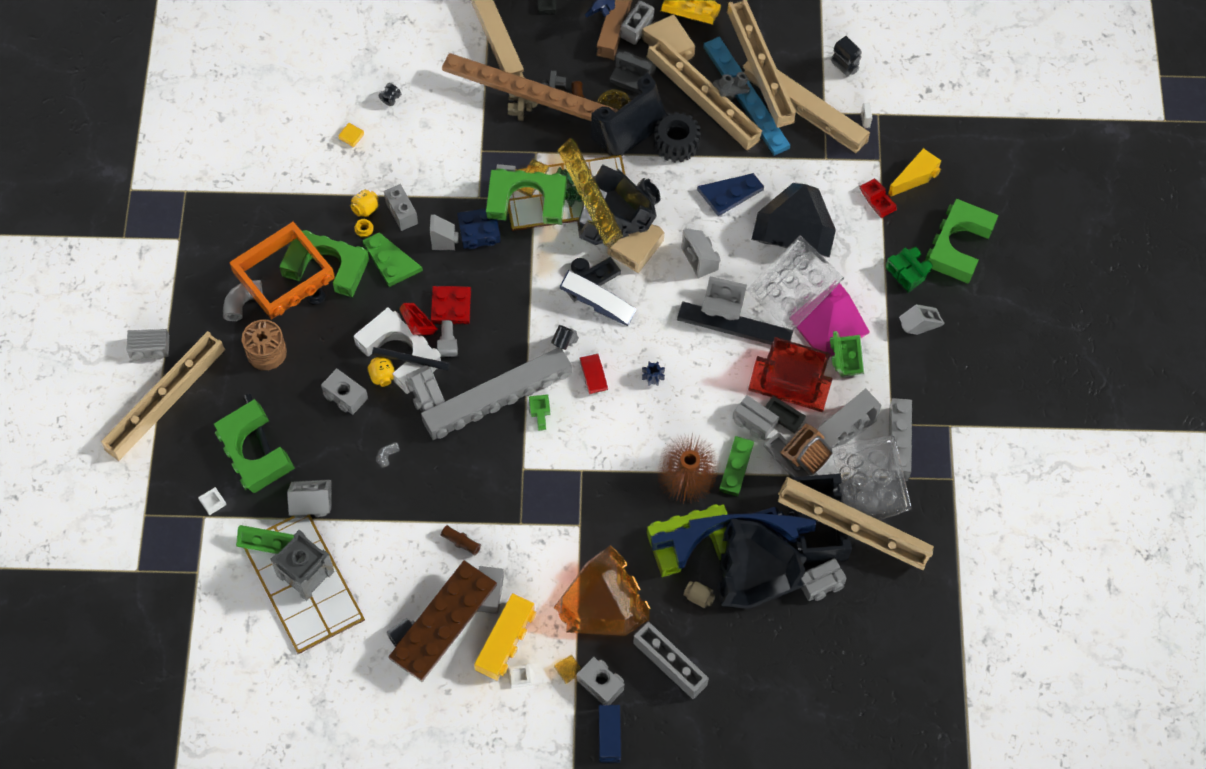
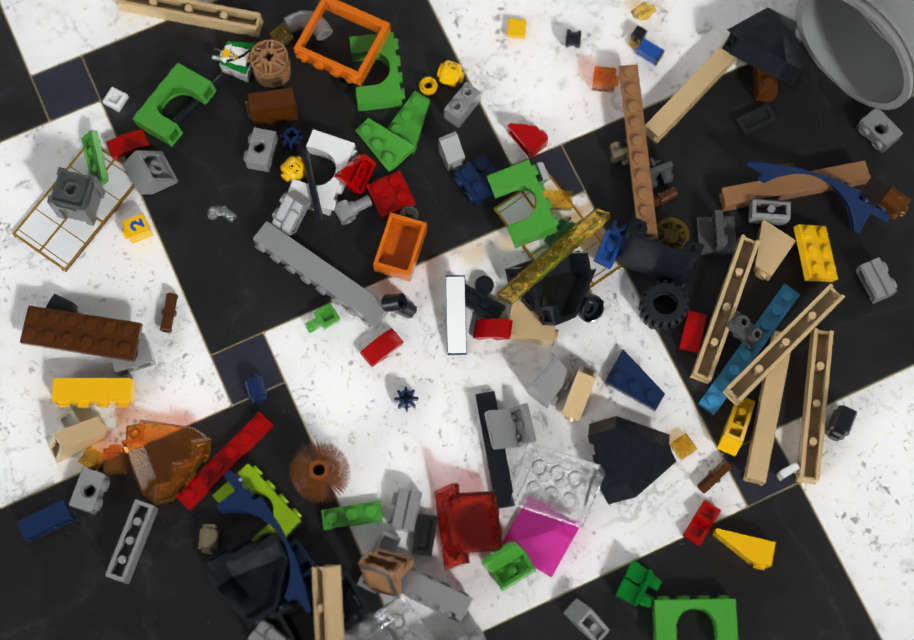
camera: 65 degrees right, 10 degrees up
none -> tan slope [49,416,107,463]
none -> clear orange brick [103,444,127,475]
none -> red slope [106,129,150,160]
none -> yellow brick [121,213,153,244]
none -> red plate [175,412,274,511]
none -> torso [212,41,256,82]
none -> dark blue brick [244,374,268,405]
none -> reddish brown brick [245,88,298,126]
none -> clear yellow plate [270,23,295,46]
none -> dark blue gear [280,125,304,150]
none -> bright green wing [355,118,417,172]
none -> orange piece [373,212,427,282]
none -> clear plate [400,206,419,220]
none -> red slope [473,319,513,341]
none -> red slope [507,123,548,159]
none -> tan slope [561,365,598,422]
none -> clear orange brick [592,66,619,93]
none -> blue plate [593,220,626,269]
none -> piece [629,25,665,66]
none -> clear yellow plate [631,1,656,21]
none -> clear yellow plate [670,433,698,461]
none -> red slope [679,310,707,353]
none -> reddish brown axle [697,460,732,493]
none -> yellow slope [717,397,756,456]
none -> tan tile [796,328,834,485]

